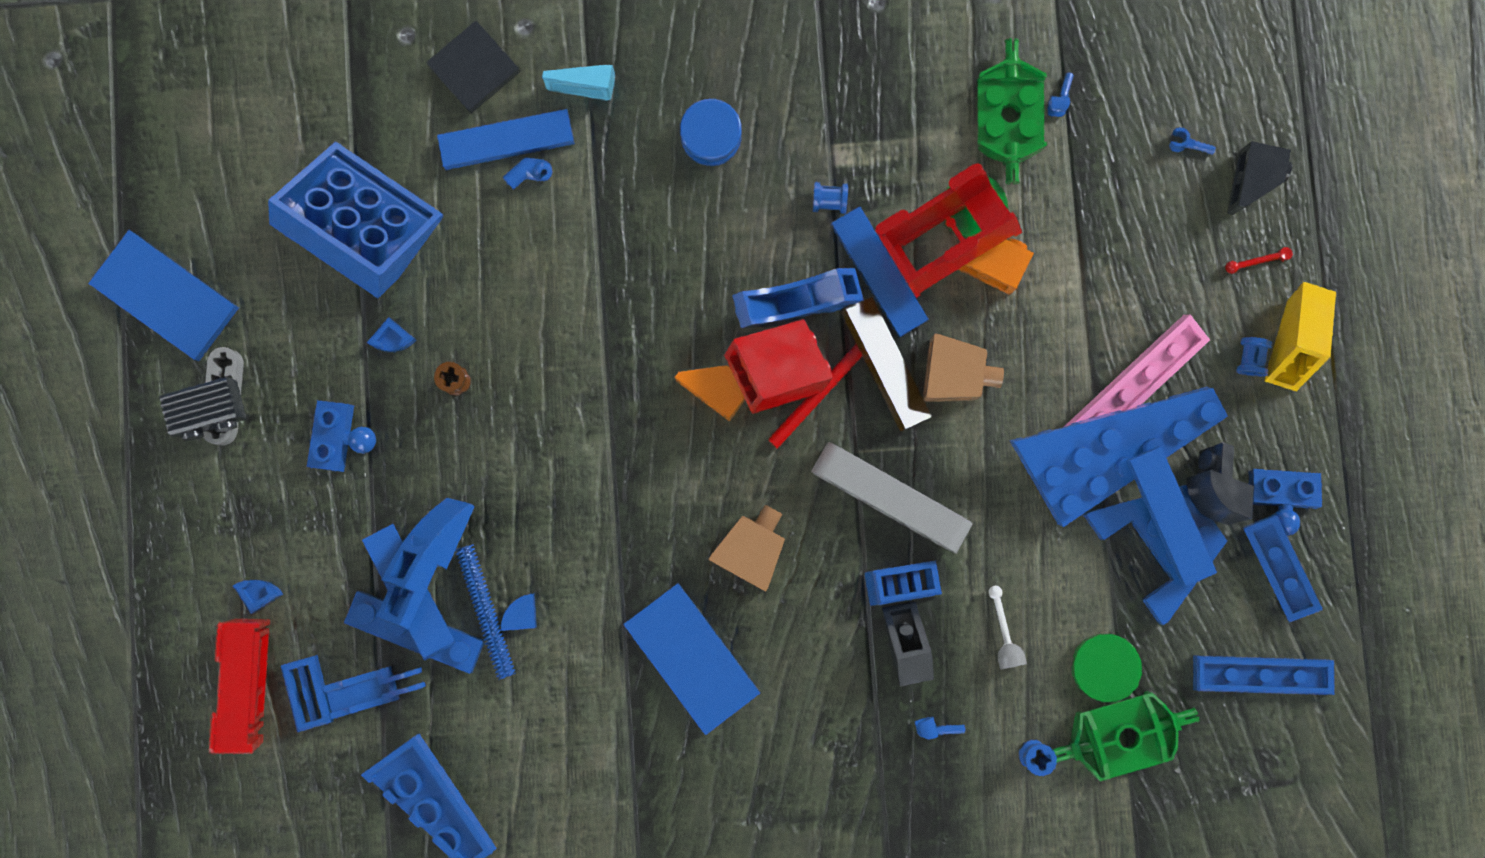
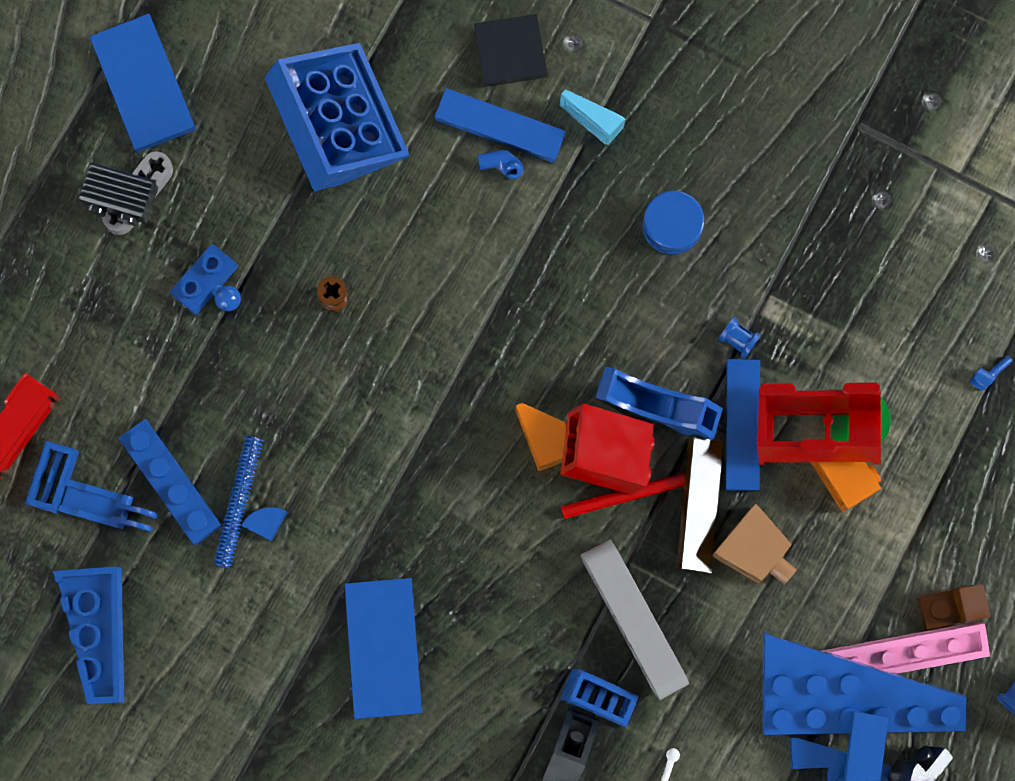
camera: 30 degrees right, 5 degrees down
blue tile [233,580,284,614] -> none
blue tile [362,524,456,660] -> none
blue tile [367,317,416,352] -> none
blue slope [376,498,475,629] -> none
medium nougat torso [709,505,785,591] -> none
green plate [978,38,1047,185] -> none
none -> reddish brown slope [917,584,991,630]

